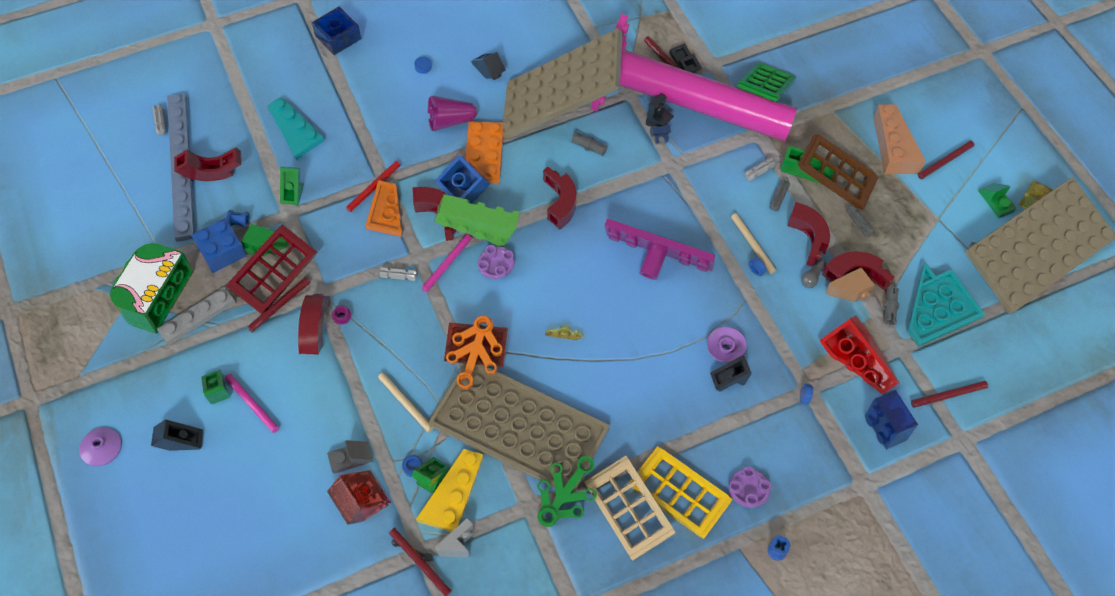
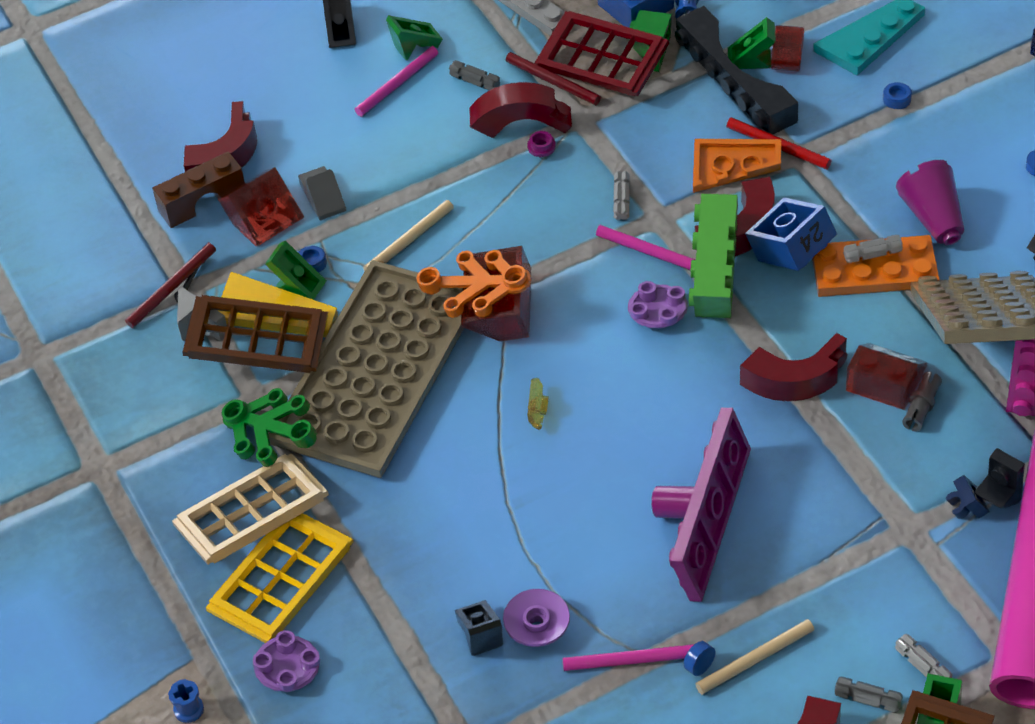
camera: 90 degrees right, 10 degrees down
none -> reddish brown arch [152,151,247,228]
none -> reddish brown piece [182,295,328,373]
none -> dark red arch [184,101,257,172]
none -> dark grey axle [449,60,500,90]
none -> dark pink bar [562,644,694,671]
none -> black arch [675,6,798,134]
none -> clear red beam [771,25,804,71]
none -> light grey axle [843,234,903,263]
none -> clear red slope [846,343,927,410]
none -> blue tile [883,82,912,109]

